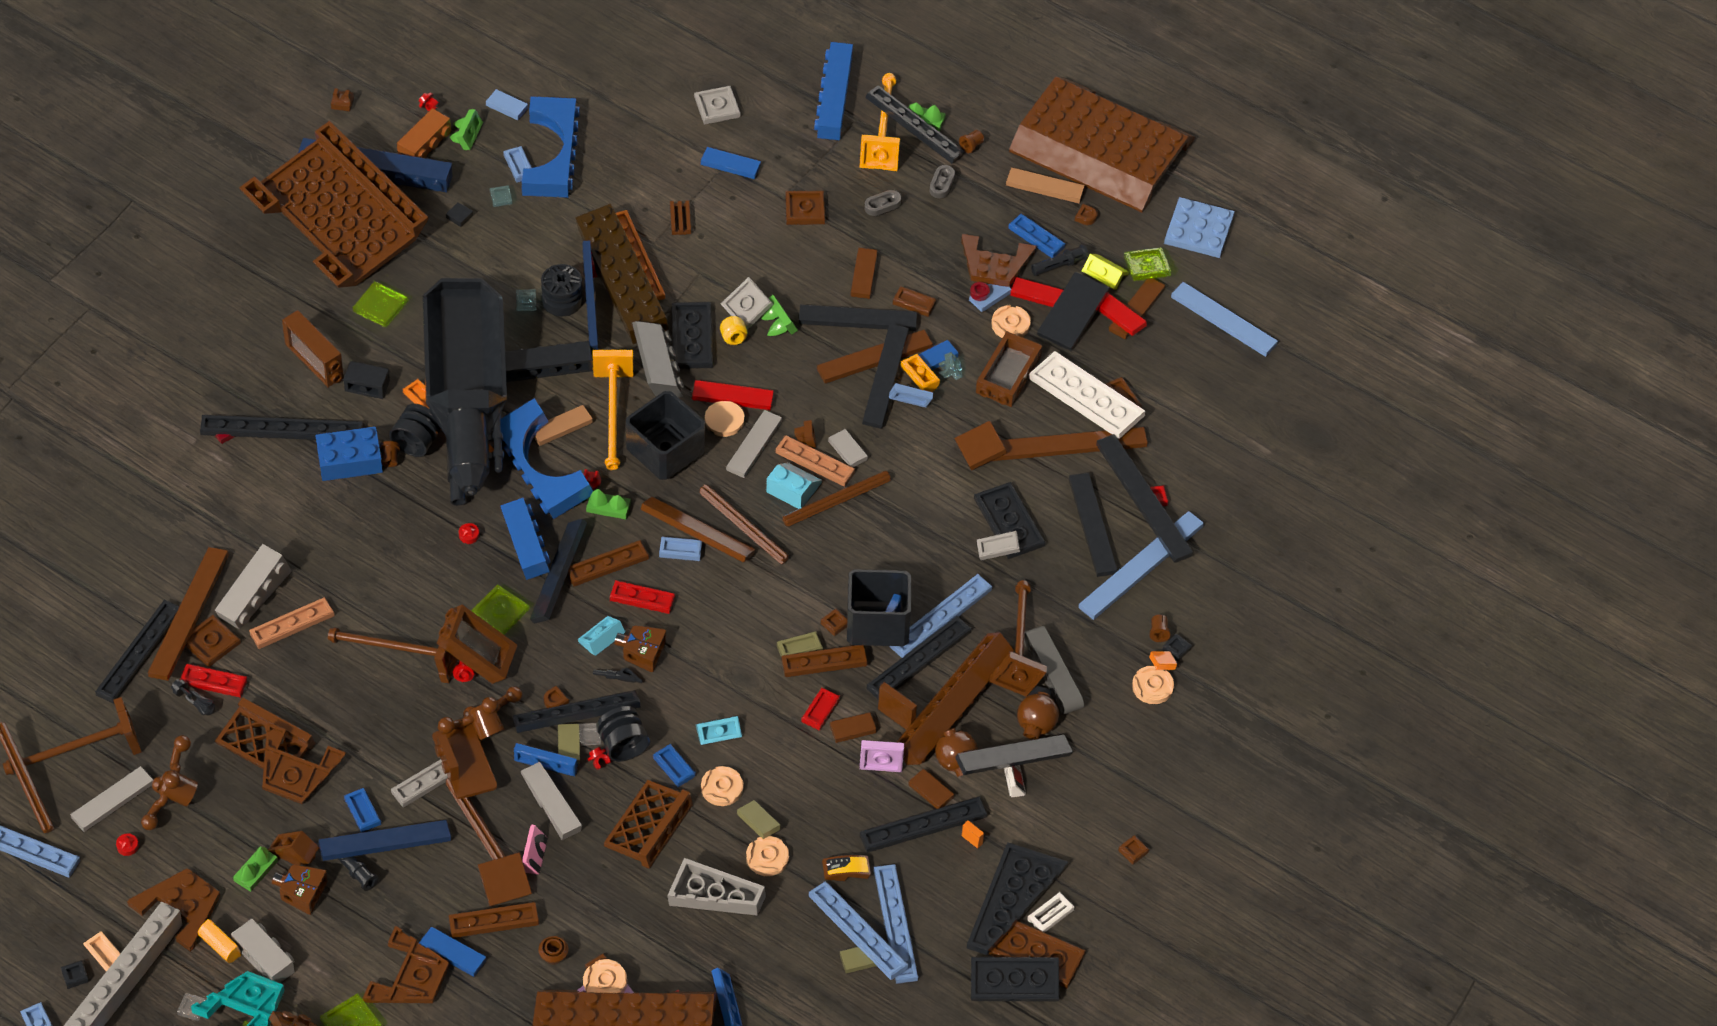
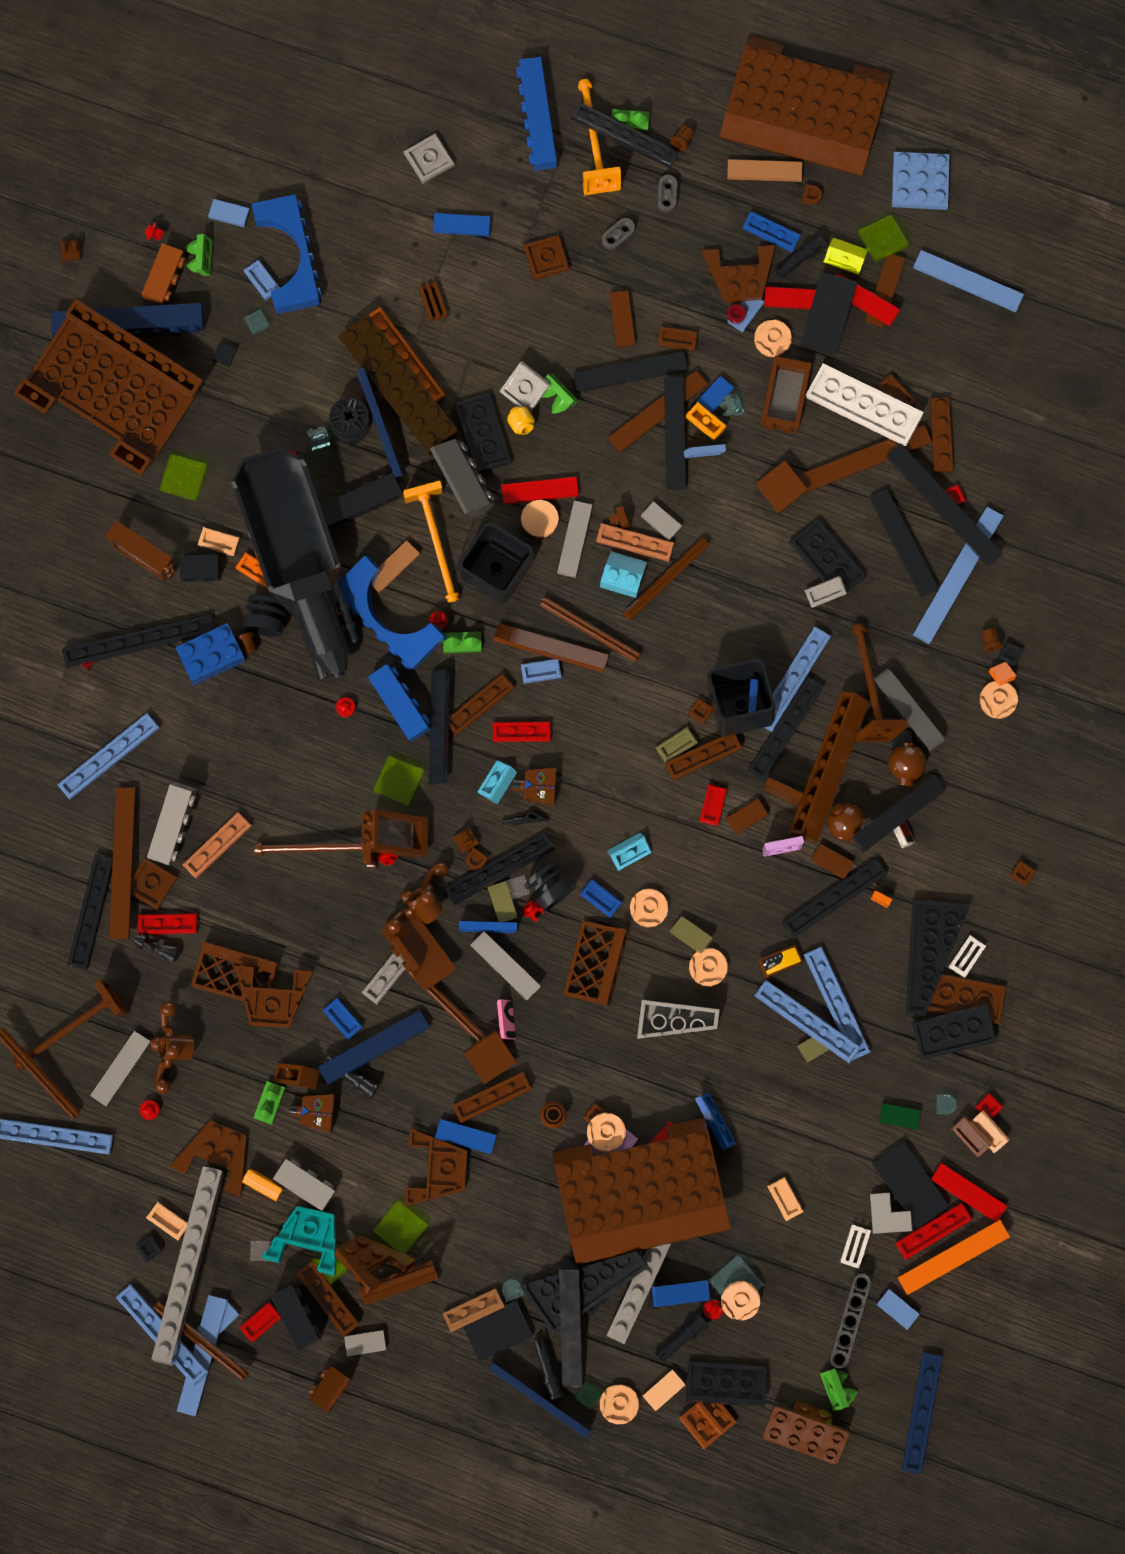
camera: 15 degrees left, 25 degrees up
none -> medium blue tile [57,713,160,800]
none -> light nougat tile [198,527,240,557]
none -> reddish brown tile [453,827,479,854]
none -> reddish brown plate [929,398,953,473]

